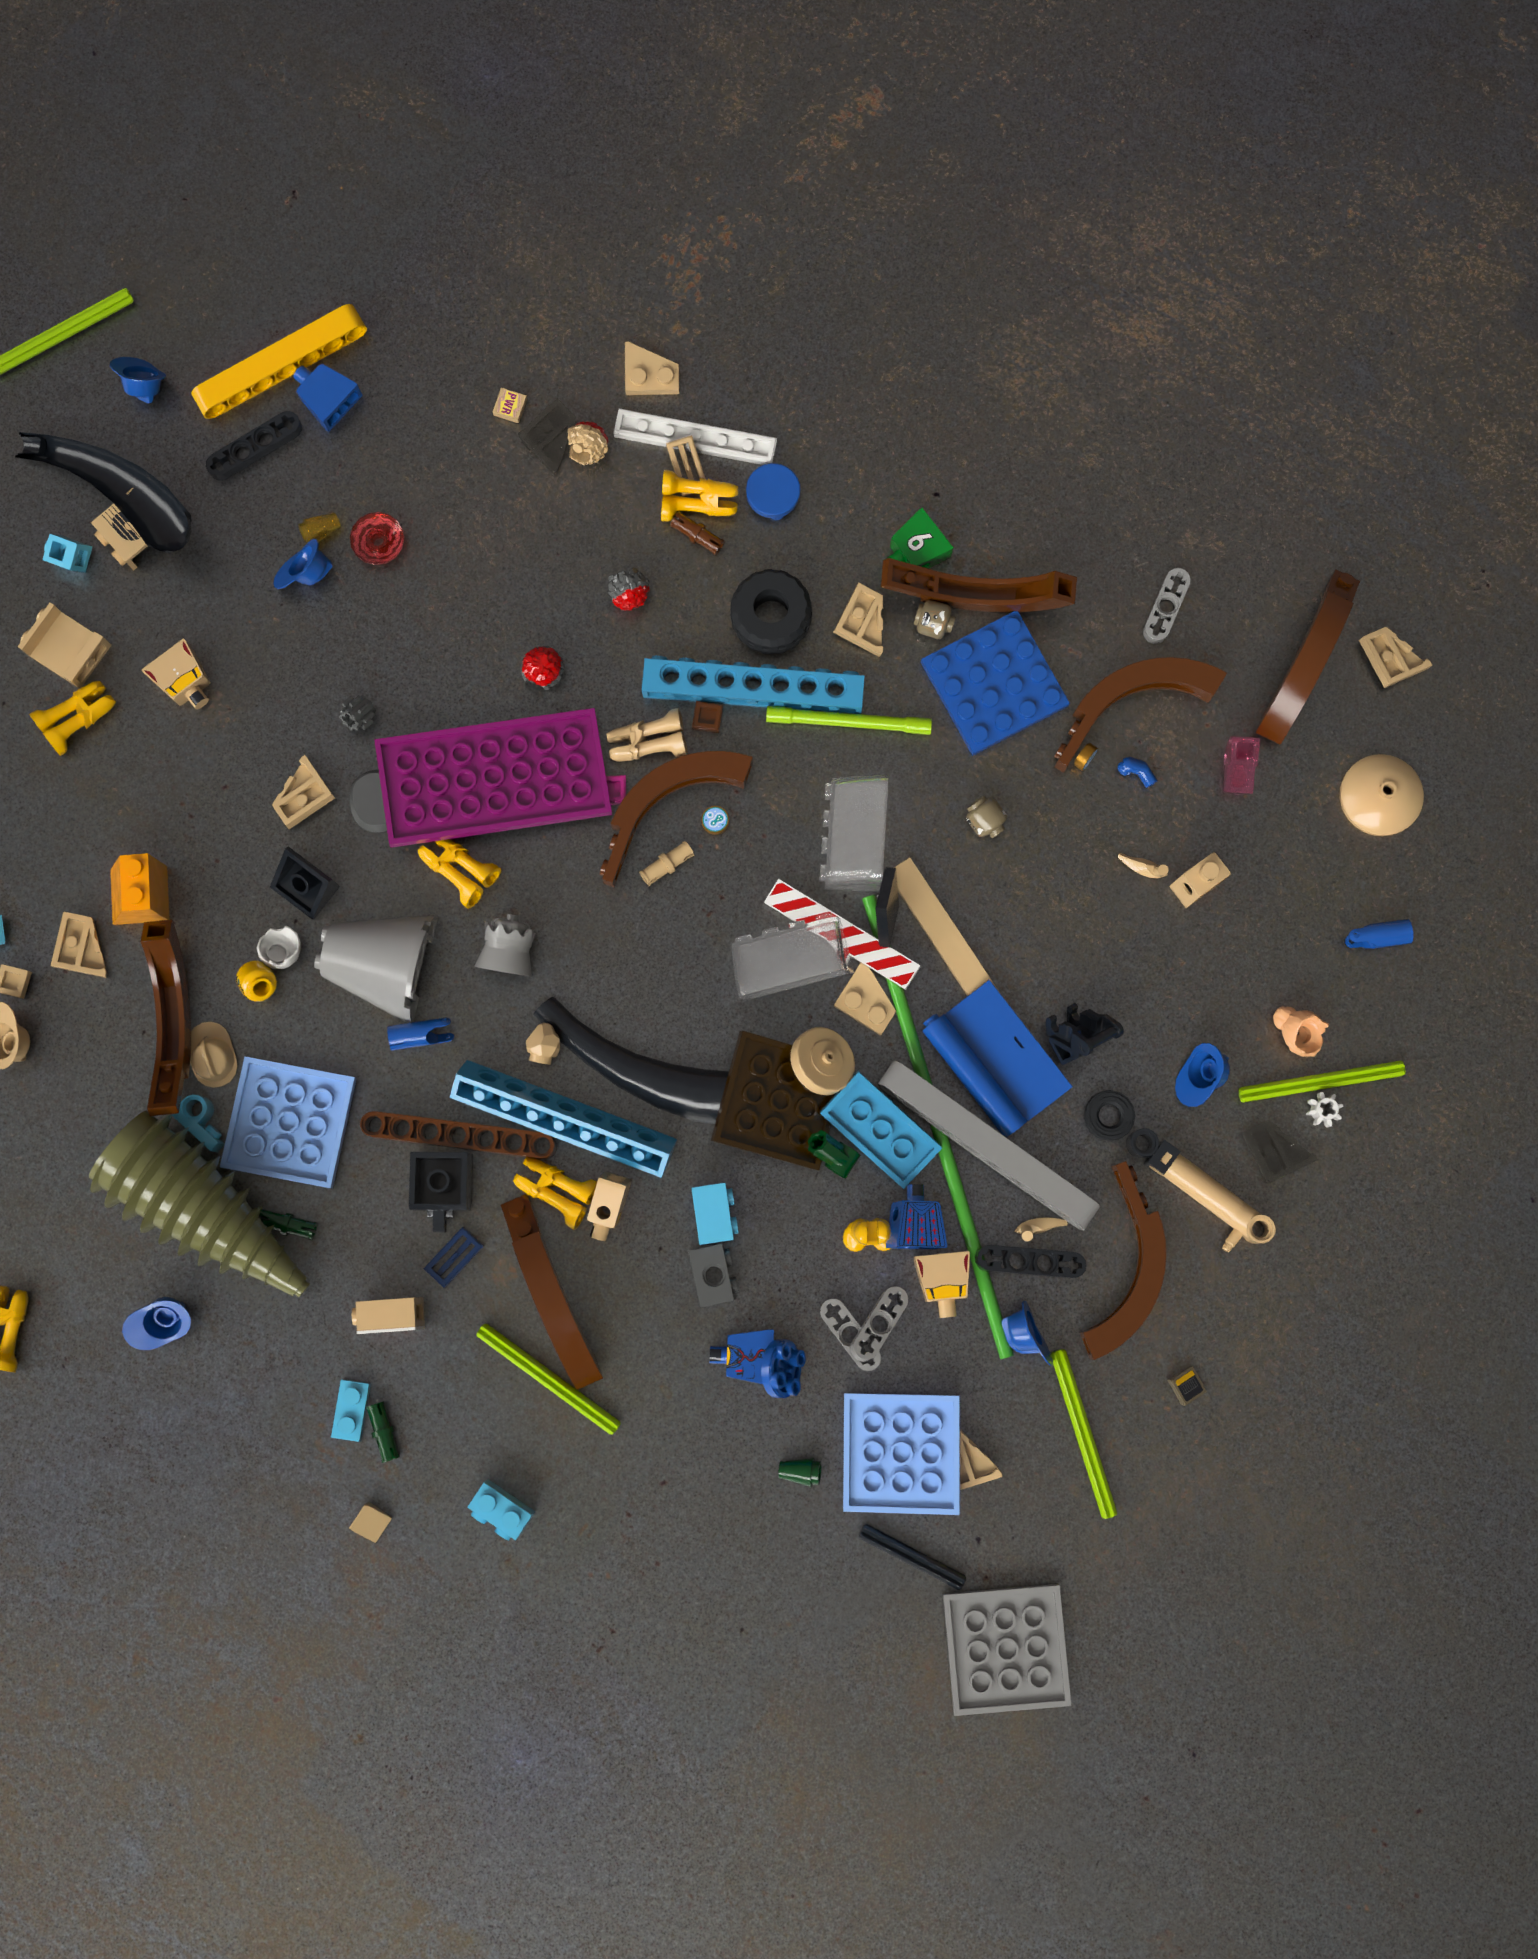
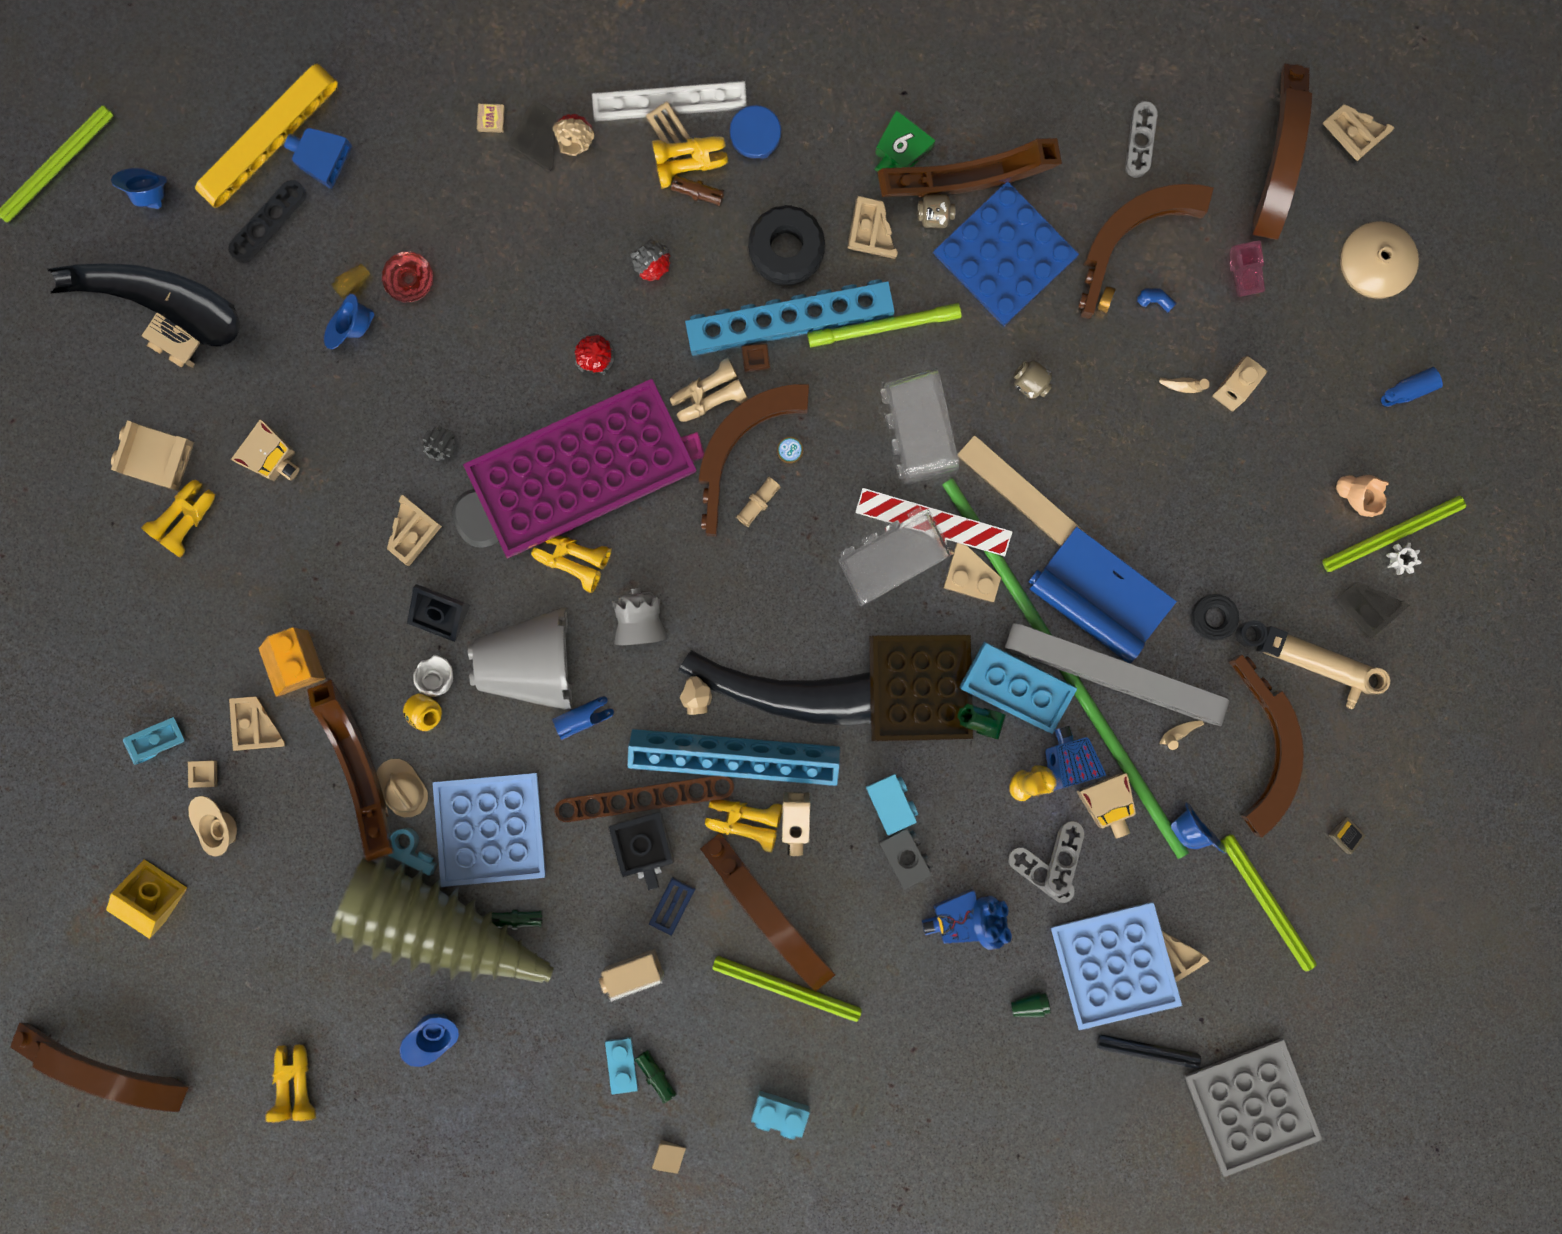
camera: 15 degrees left, 5 degrees up
medium azure brick [43,534,93,573] -> none
tan wing [625,342,679,395] -> none
tan wheel [791,1027,855,1095] -> none
black tile [875,867,899,948] -> none
black beam [975,1245,1087,1278] -> none
black piece [1046,1003,1124,1065] -> none
blue piece [1175,1043,1230,1107] -> none

